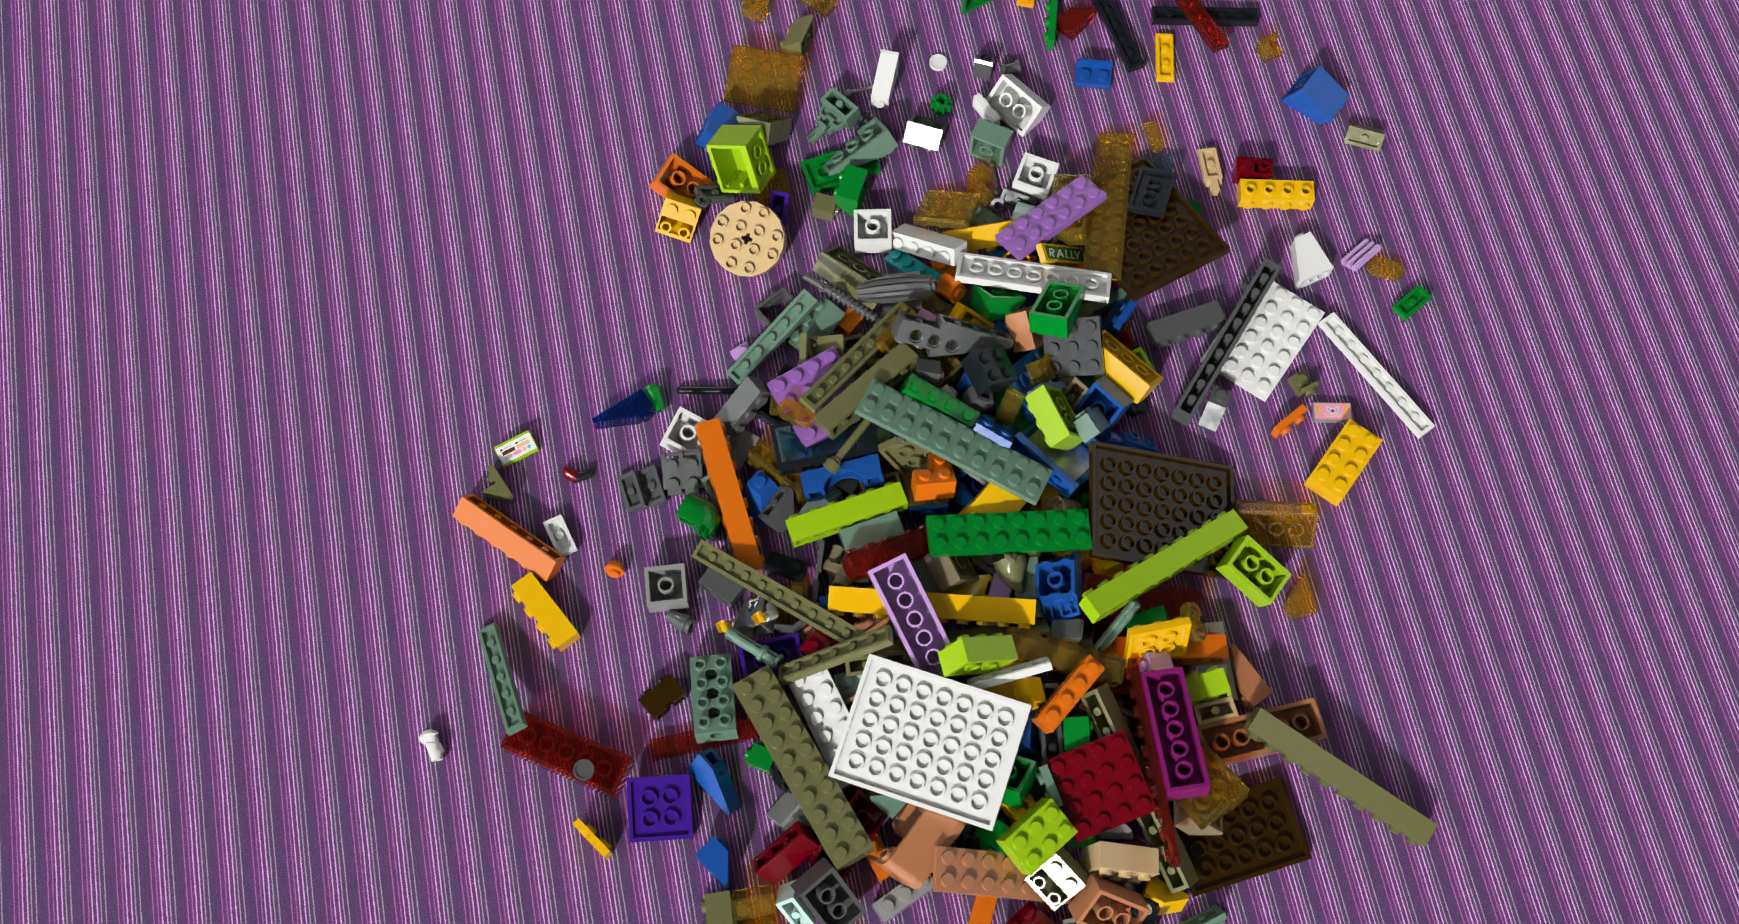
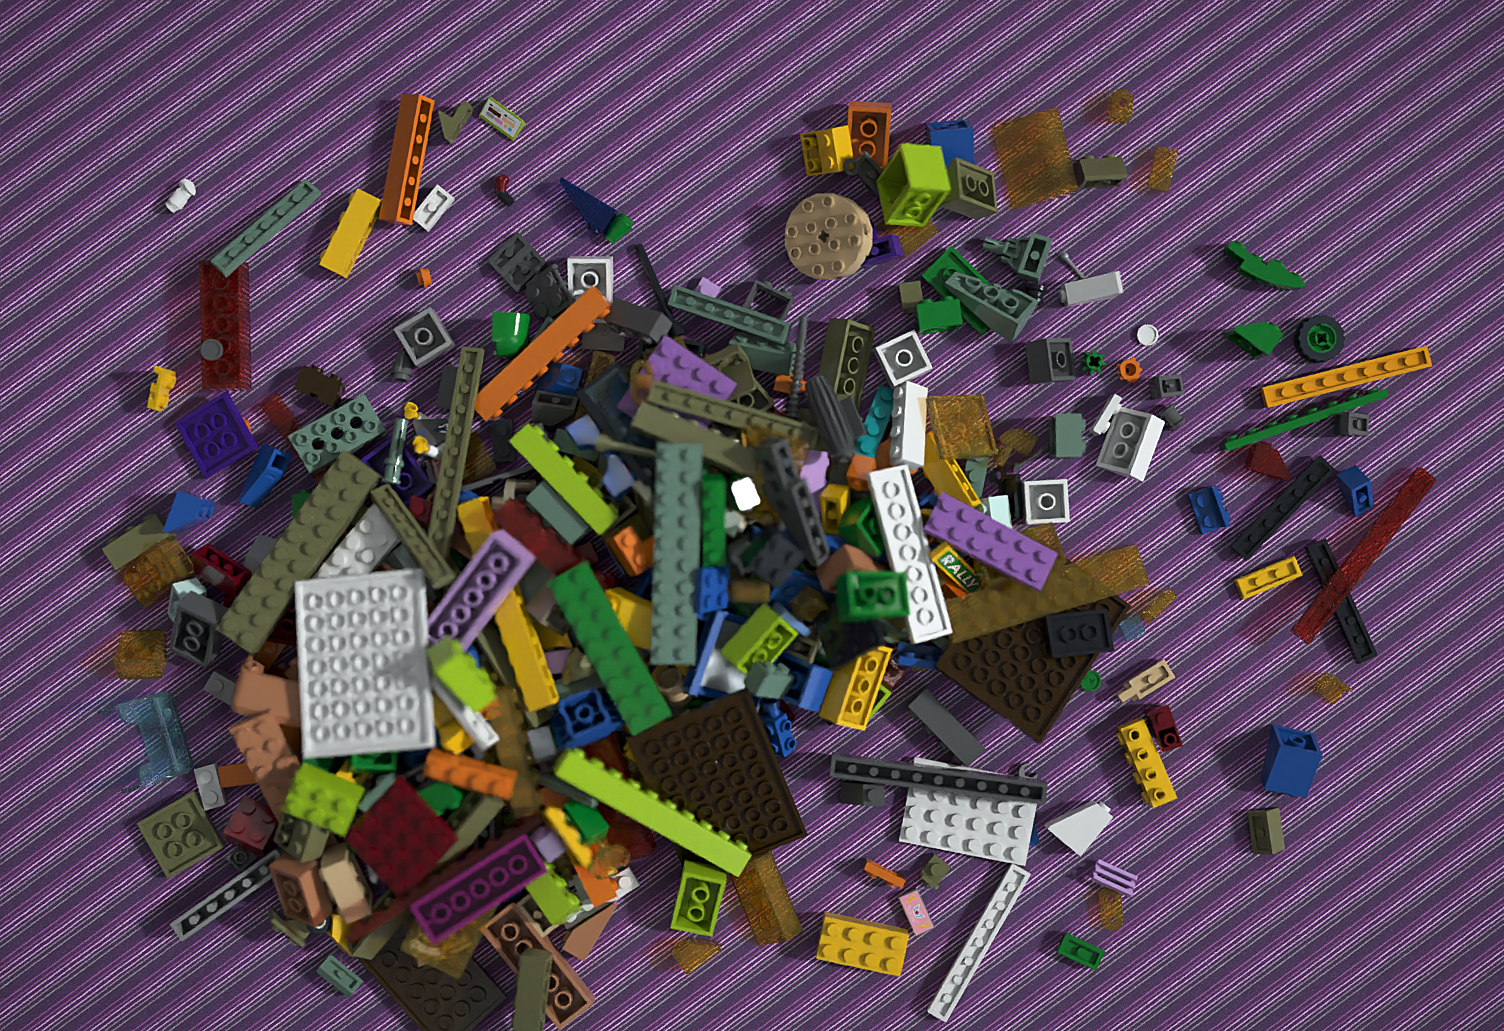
camera: 65 degrees right, 20 degrees up
none -> orange animal [1117,357,1142,383]

